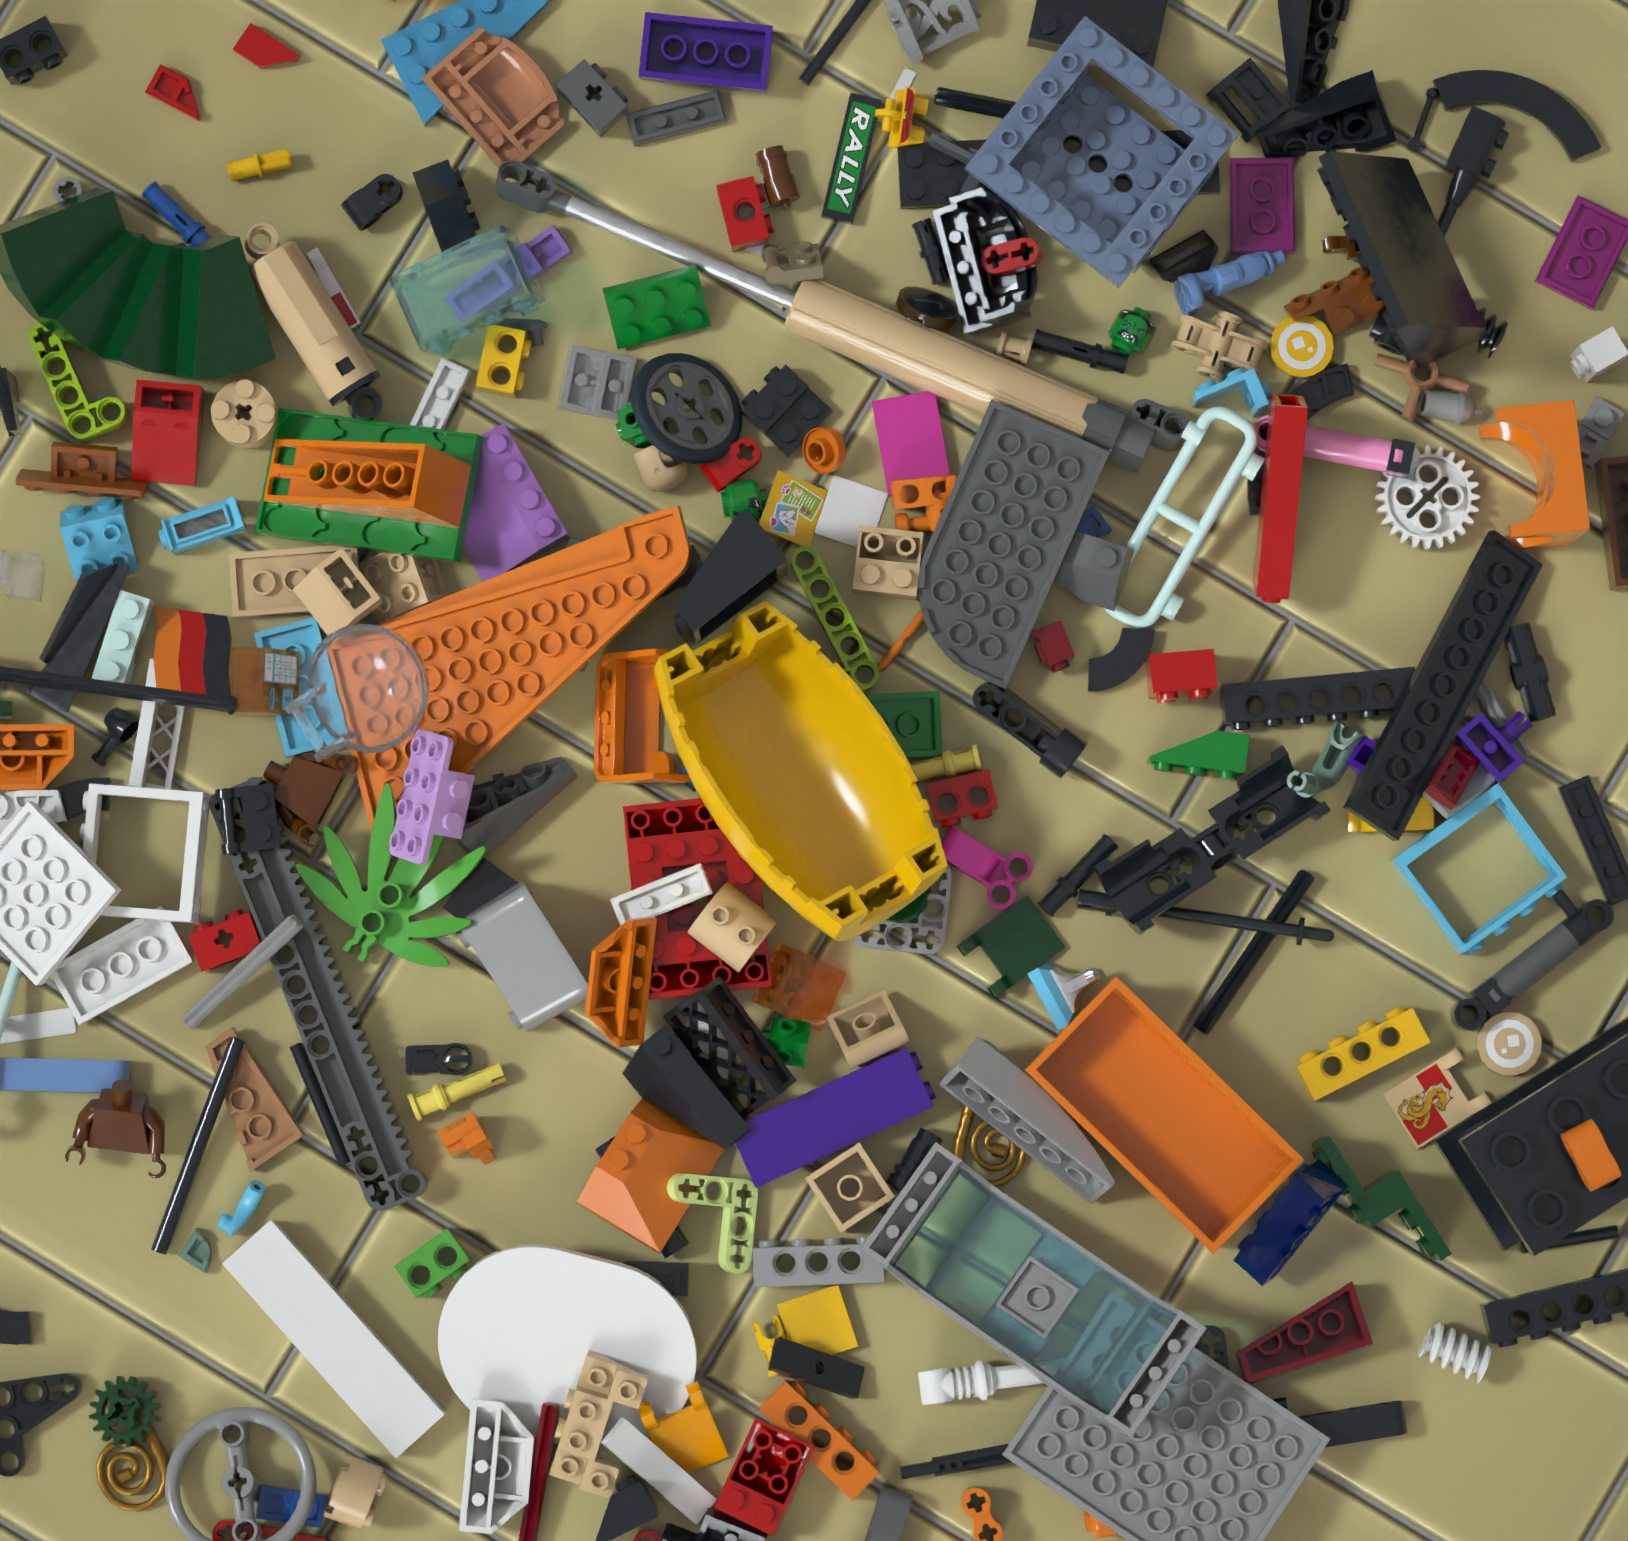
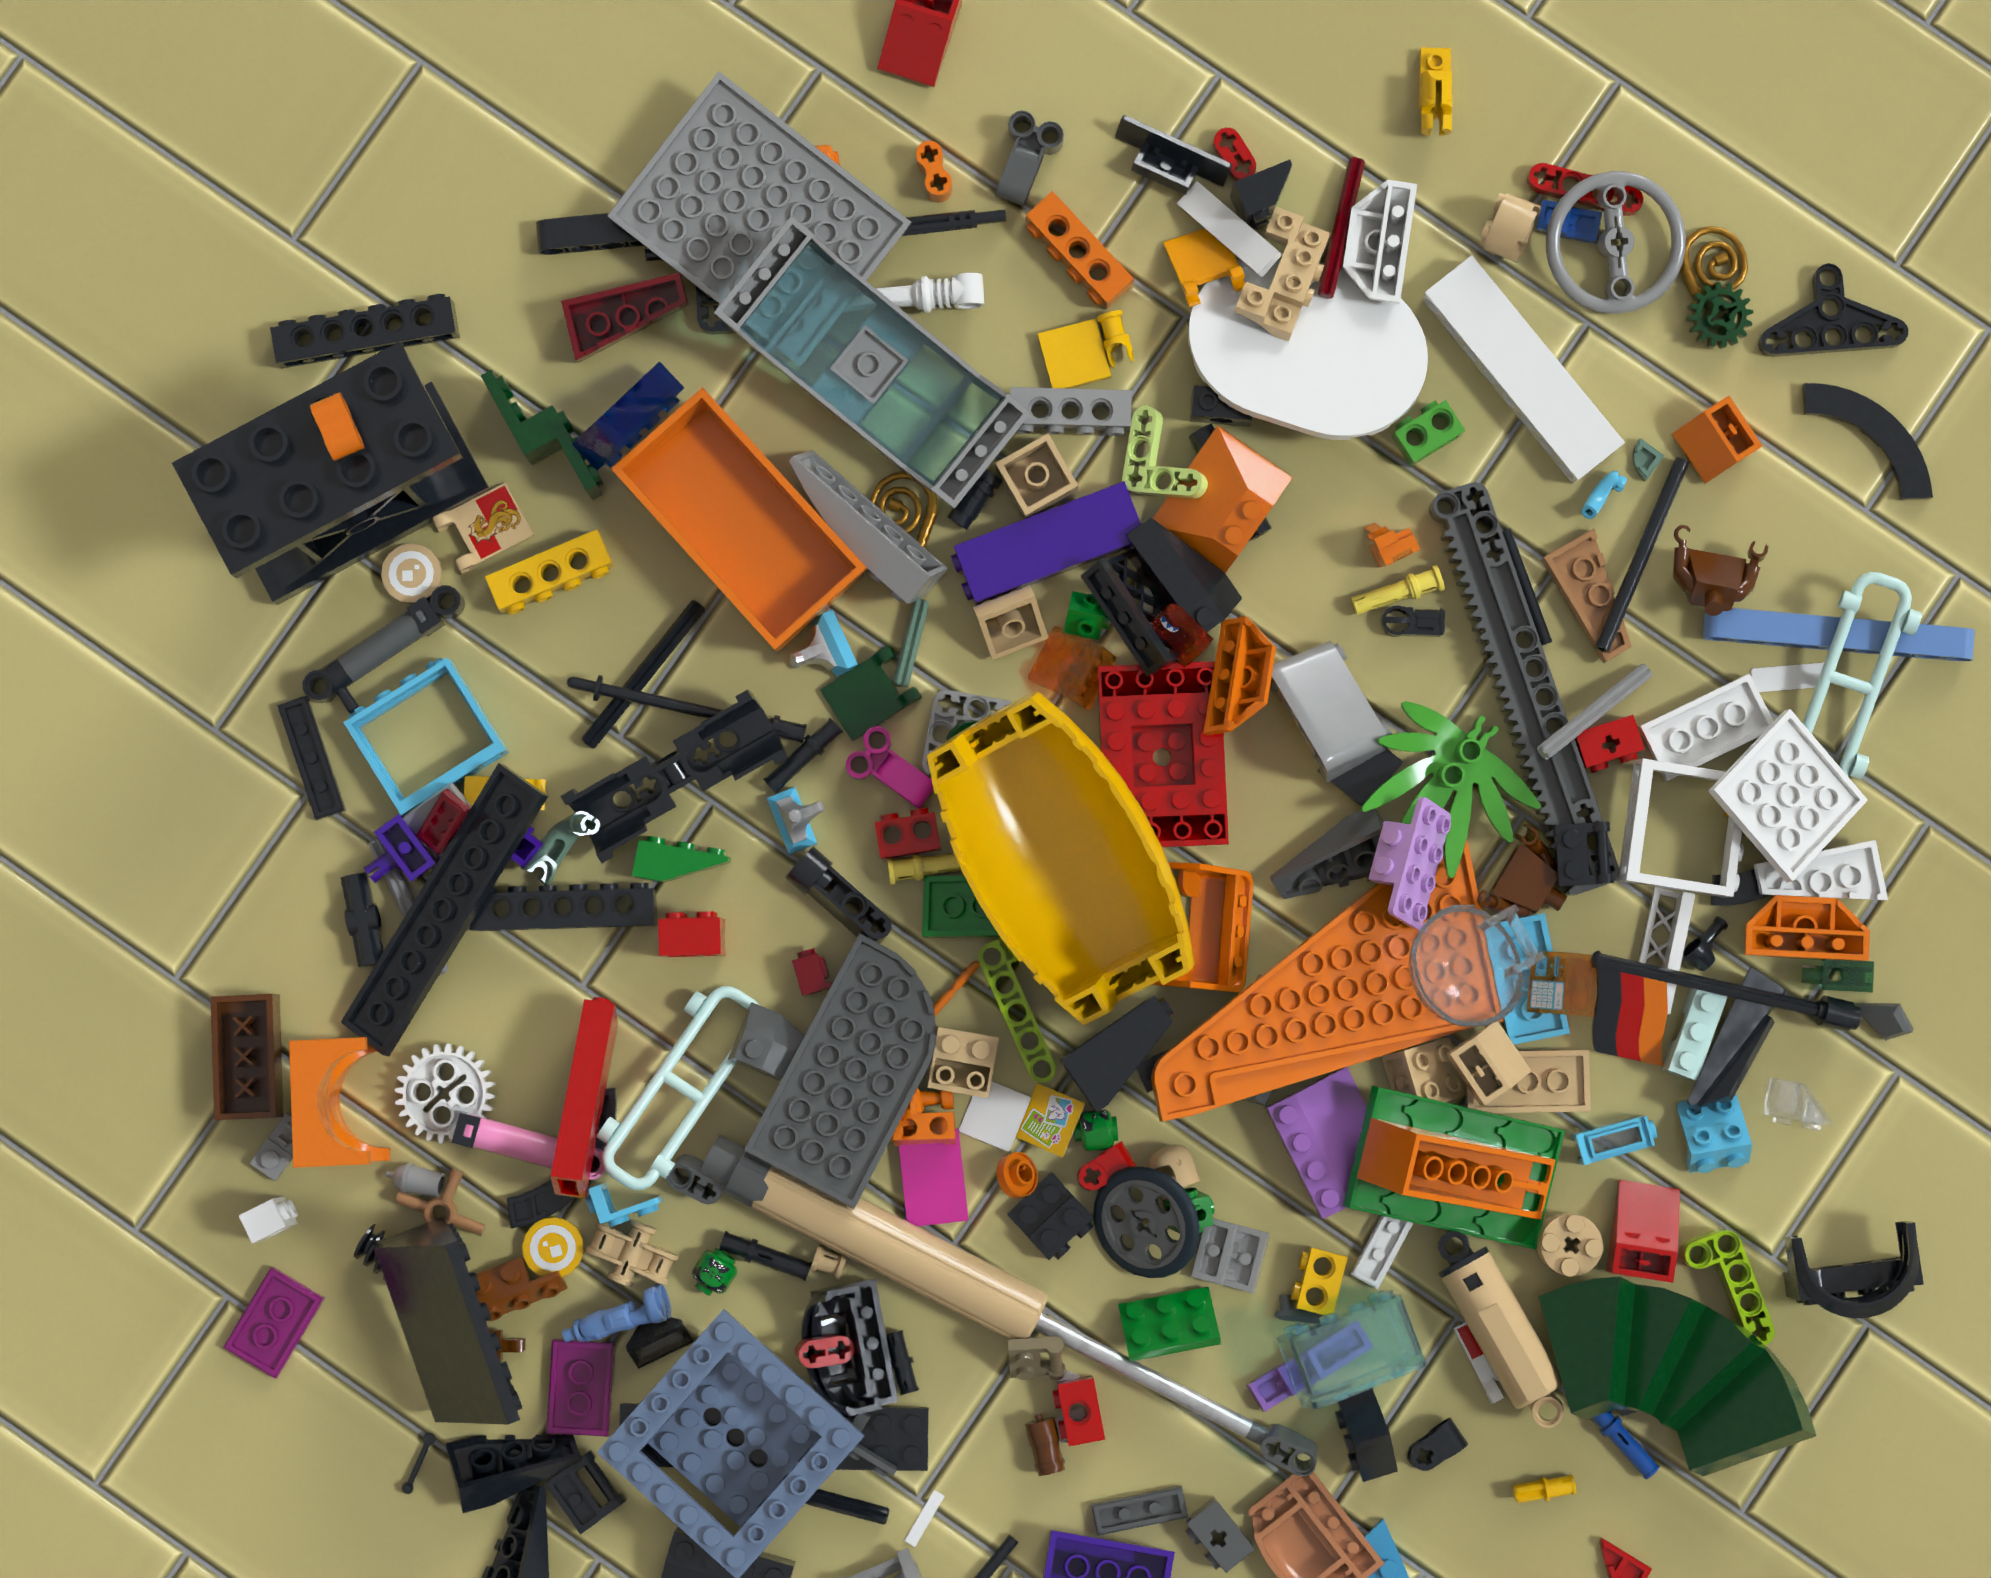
camera: 175 degrees left, 0 degrees up
dark orange bracket [16,441,148,500] -> none
light grey bush [53,177,84,202] -> none
white tile [610,863,713,926] -> none
tan brick [687,881,779,973] -> none
red slope [714,1418,815,1536] -> none
black tile [768,1337,865,1399] -> none
tile [821,93,881,225] -> none
yellow hips [874,87,929,149] -> none
tile [895,287,959,330] -> none
blue tile [1076,504,1112,537] -> none
black tile [1088,628,1155,692] -> none
black bar [1369,105,1510,355] -> none
white piece [1417,1322,1492,1384] -> none
black tile [1433,70,1601,162] -> none
none -> piece [767,787,825,855]
none -> sand green axle [893,599,929,687]
none -> clear red leg [1152,604,1213,667]
none -> orange slope [1671,396,1762,484]

